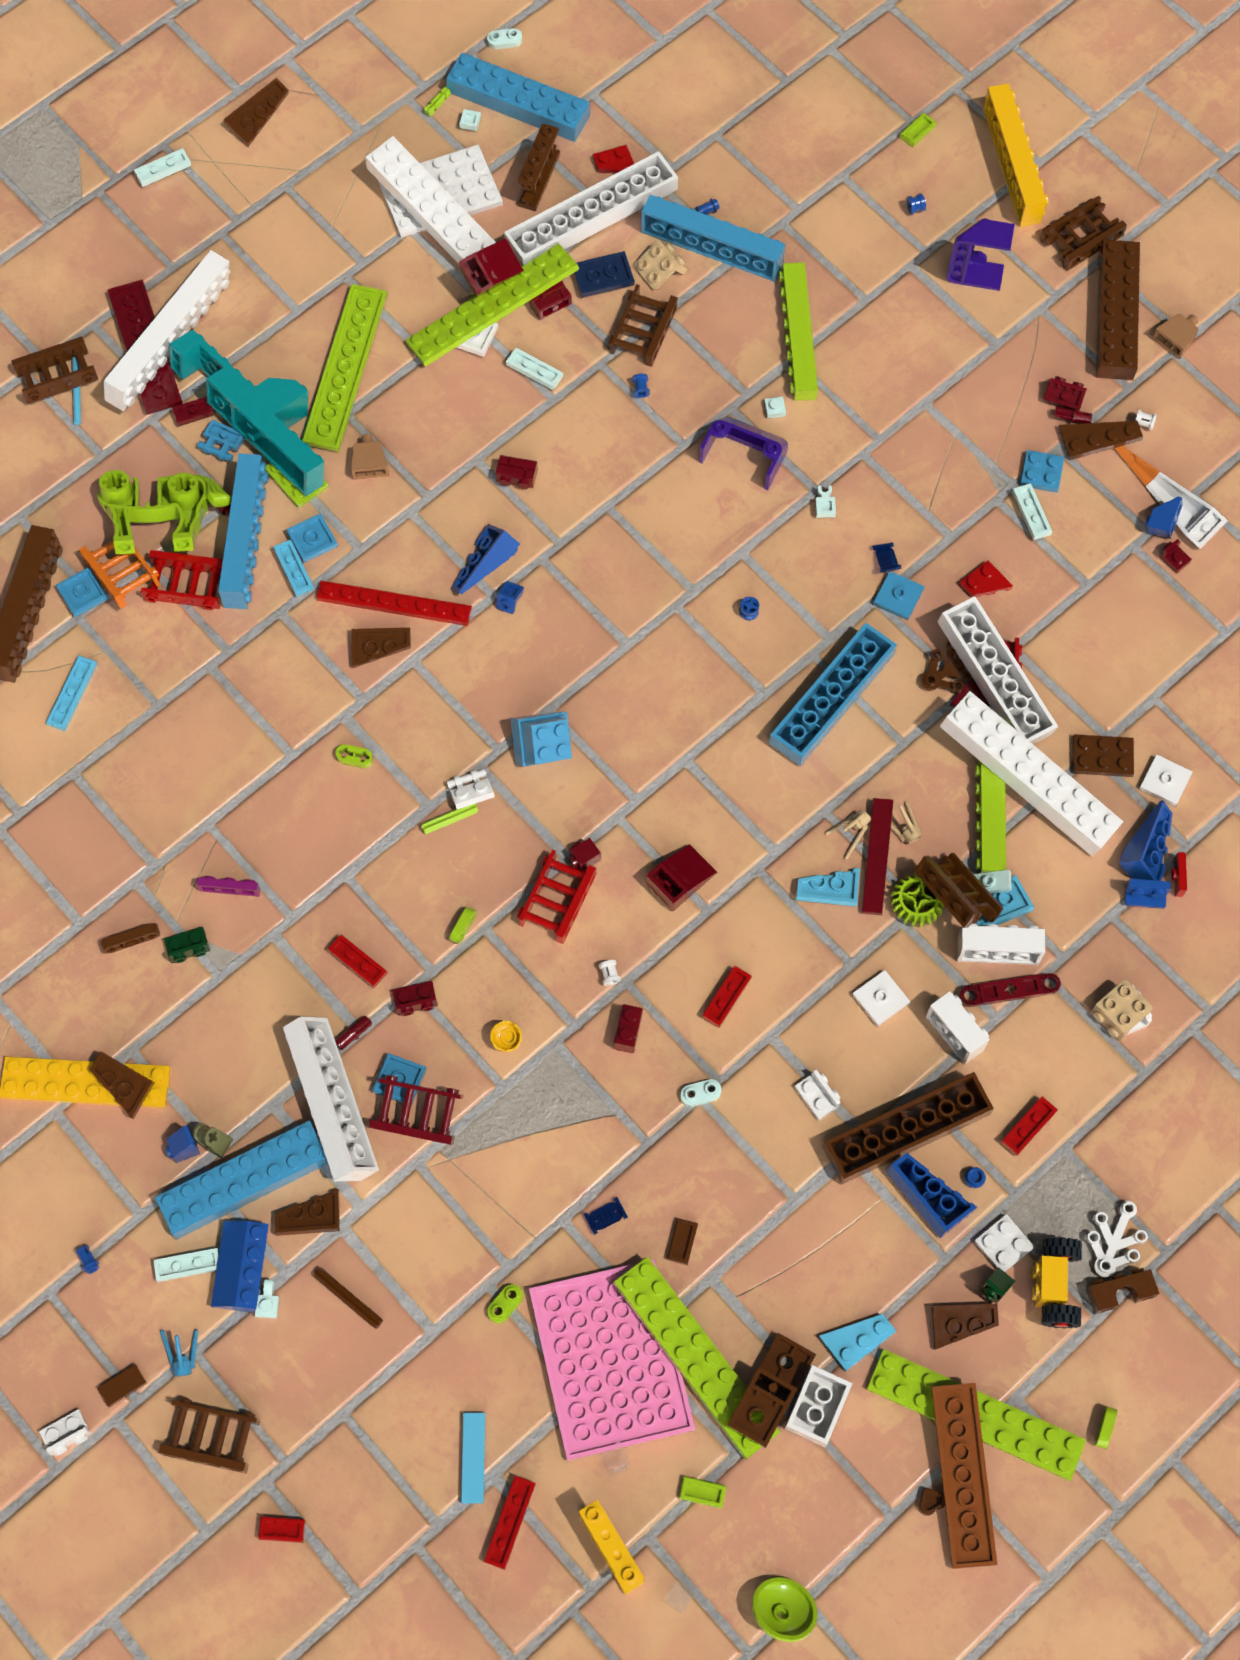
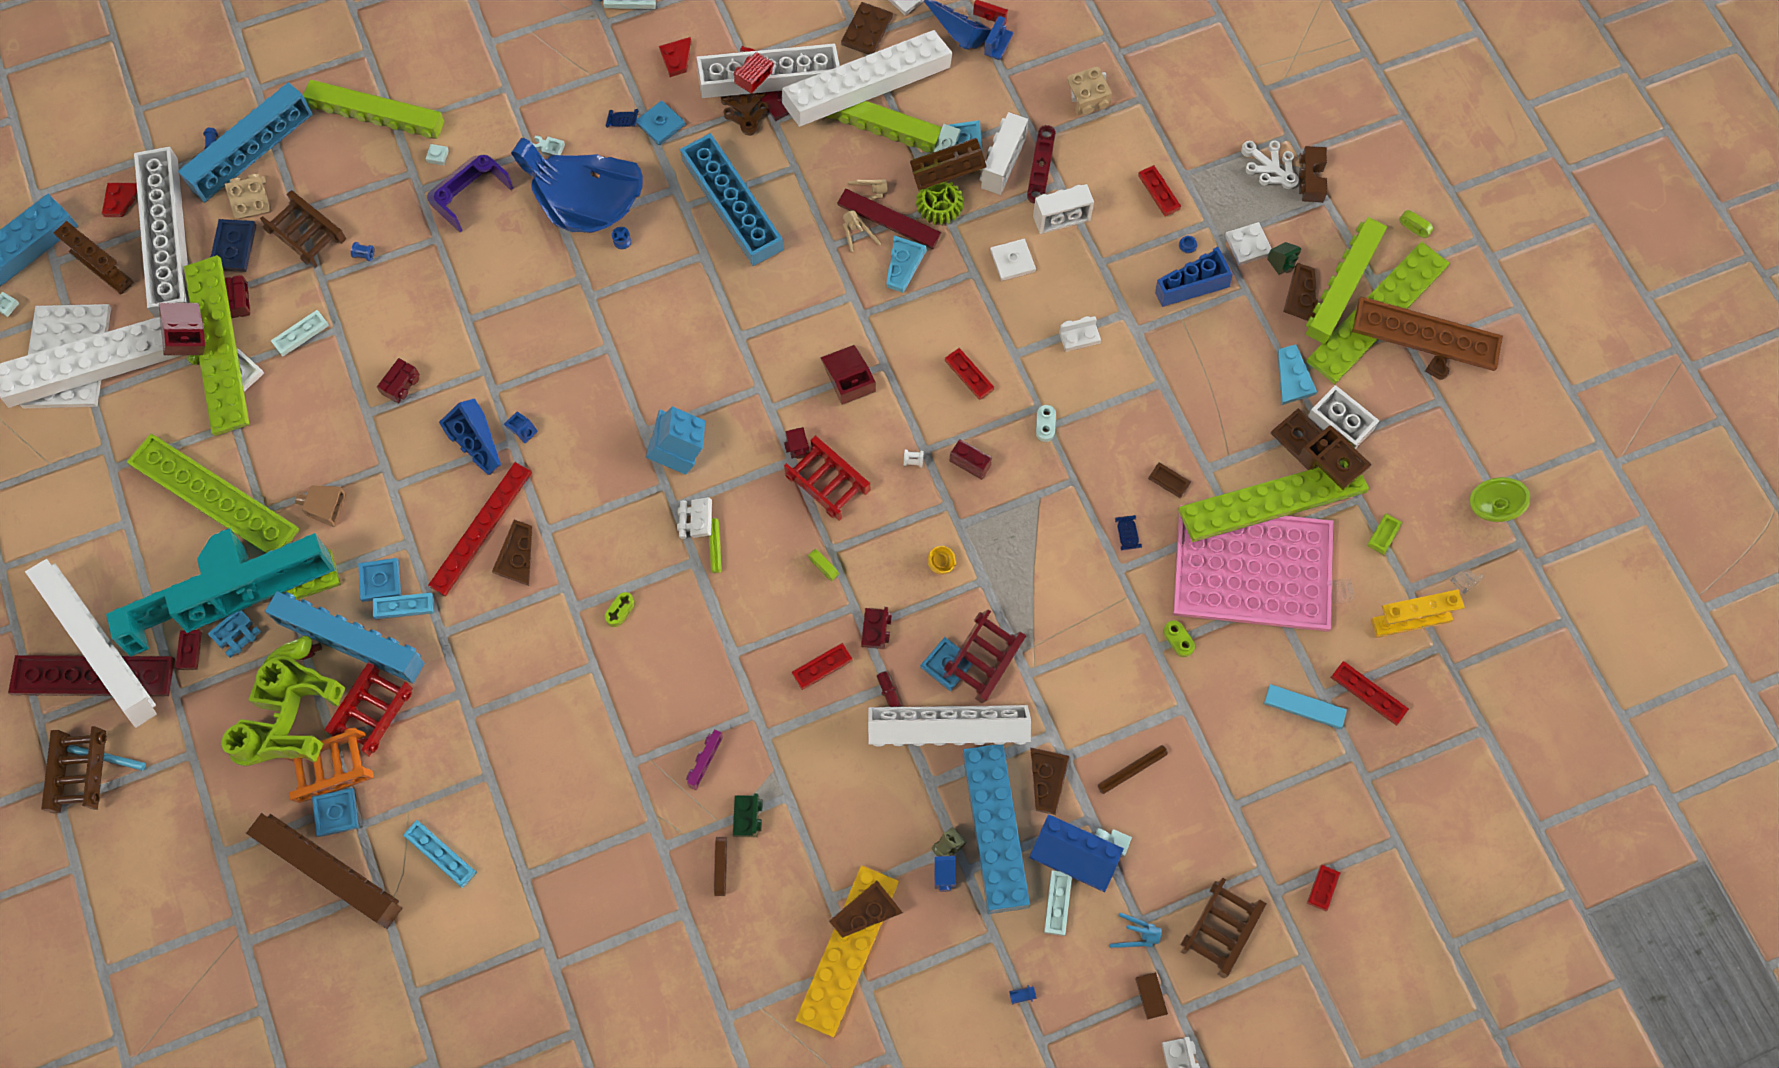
camera: 70 degrees left, 0 degrees up
reddish brown brick [823,1072,994,1184] -> none
brick [1031,1237,1082,1329] -> none
none -> blue windscreen [511,138,643,233]
none -> red brick [734,52,773,94]
none -> lime brick [1305,217,1387,345]

